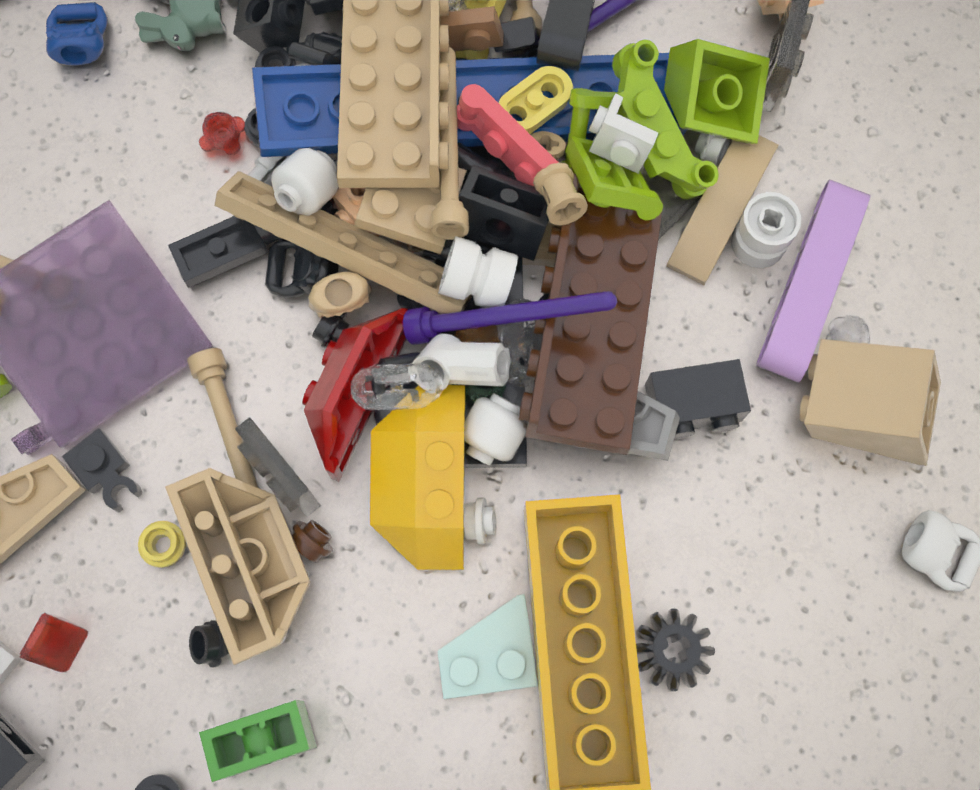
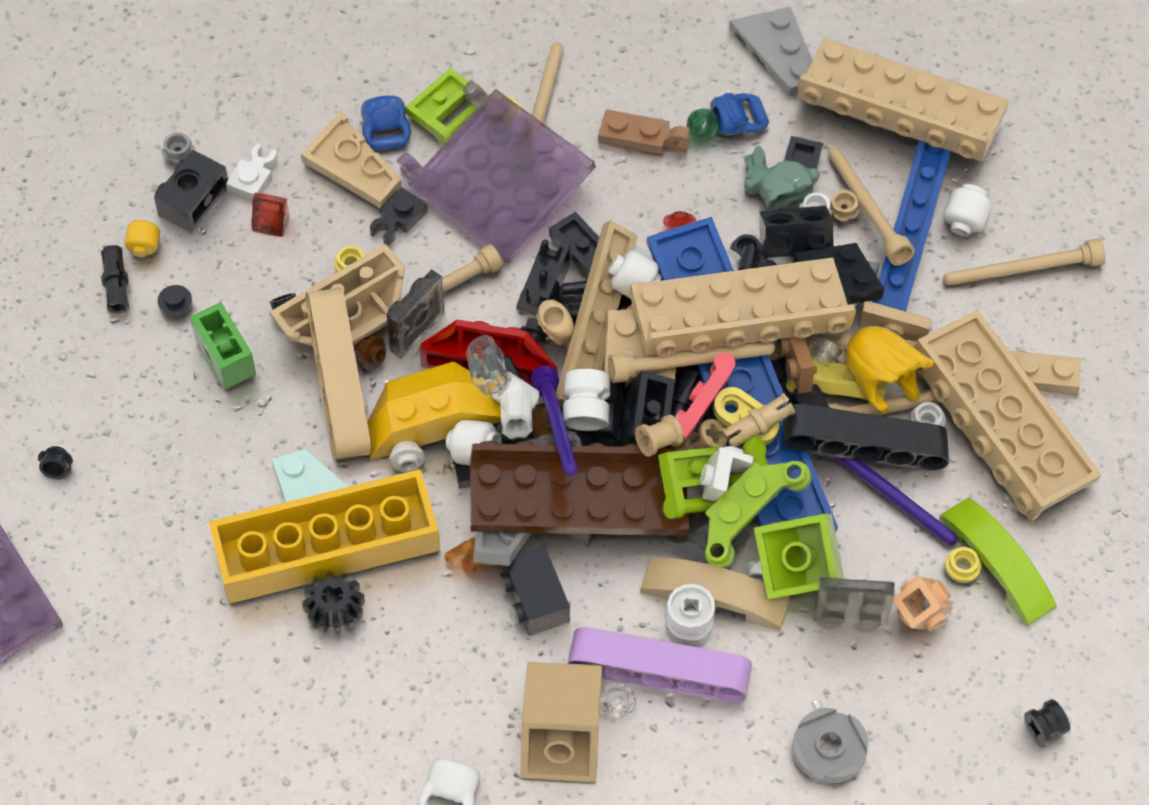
camera: 80 degrees right, 15 degrees down
none -> tan beam [305,288,371,460]
none -> clear orange plate [444,537,484,574]
none -> black hinge [516,239,570,315]
none -> medium nougat plate [598,109,690,155]
none -> clear green plate [687,108,719,141]
none -> tan pin [722,393,795,447]
none -> light grey plate [792,708,868,785]

